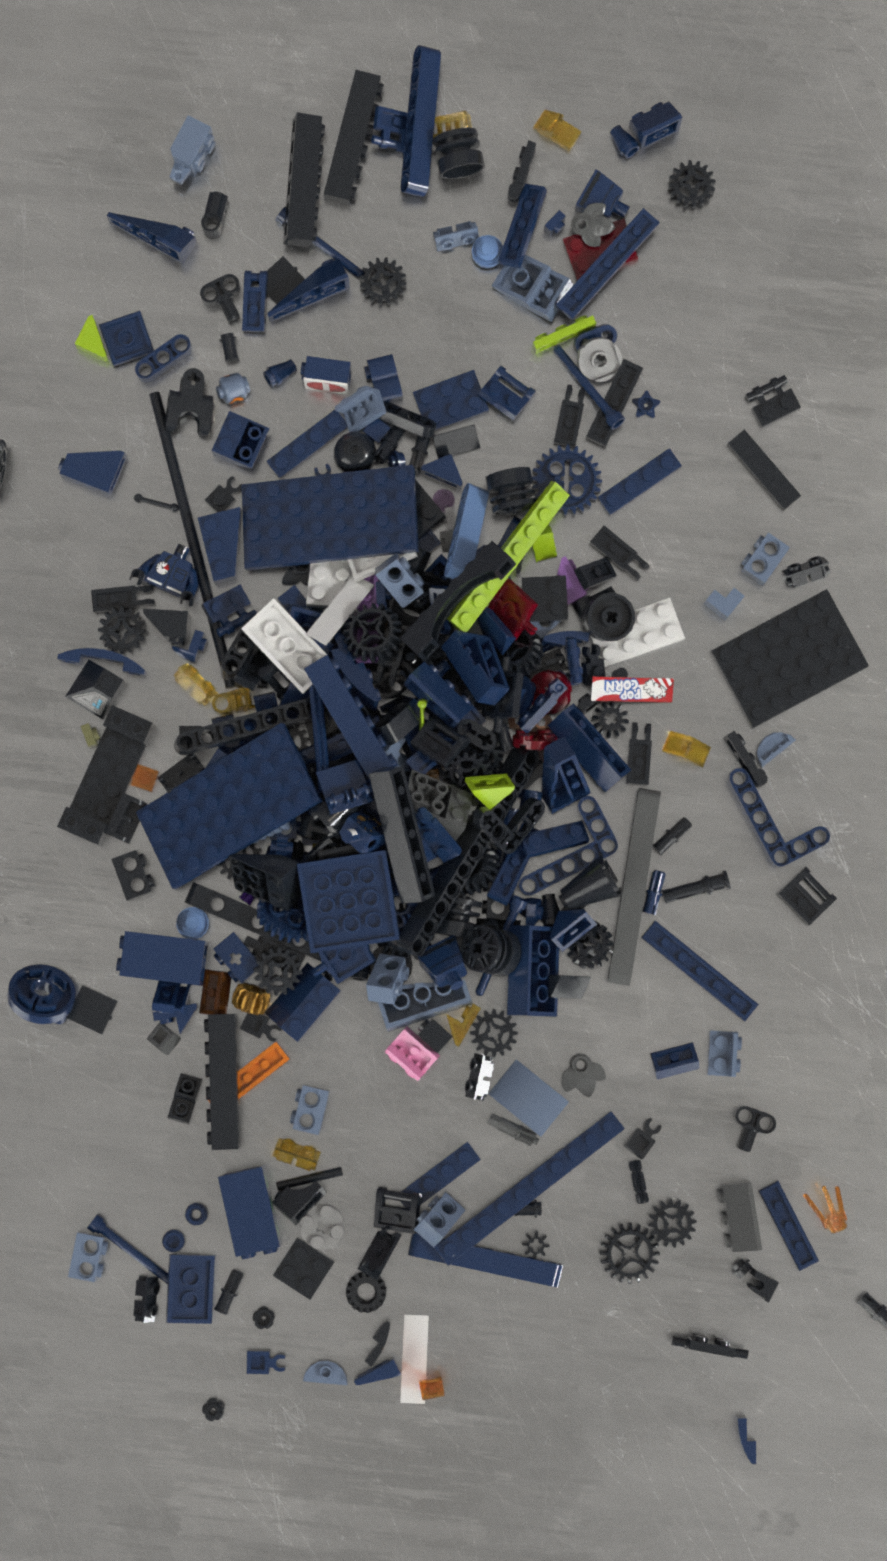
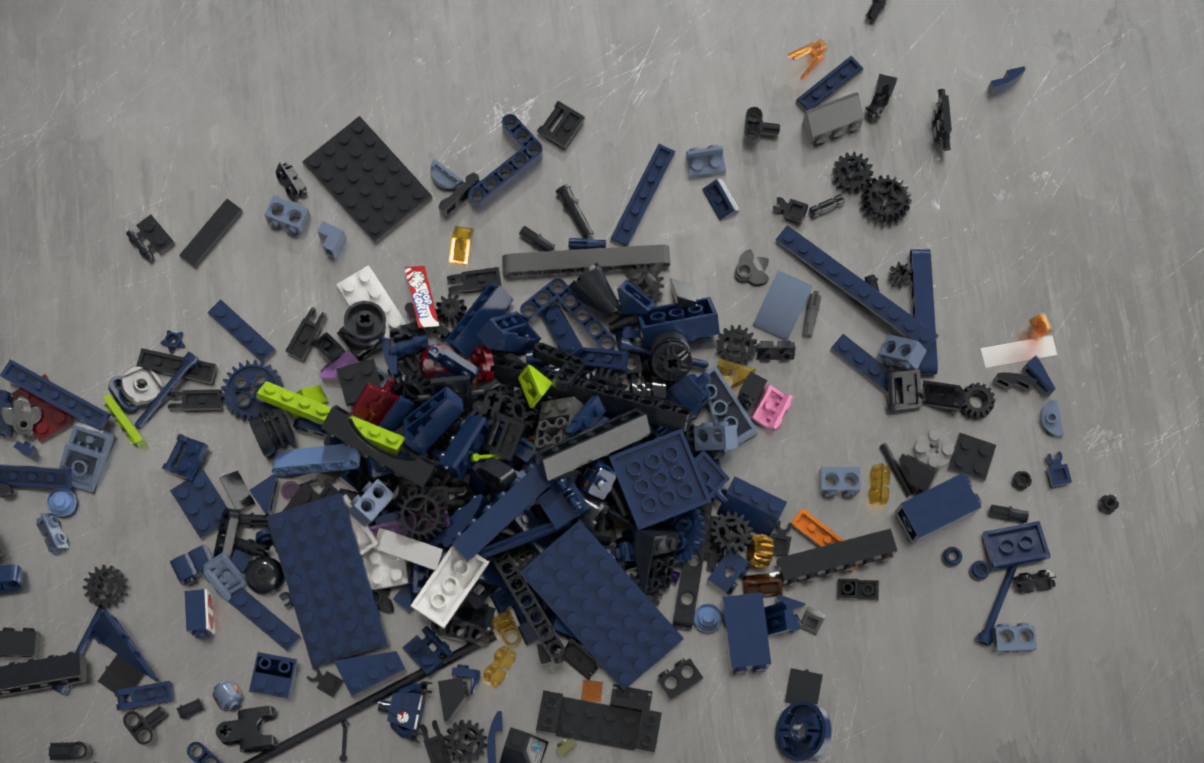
camera: 105 degrees left, 10 degrees down
dark blue cone [263,359,297,387] -> none

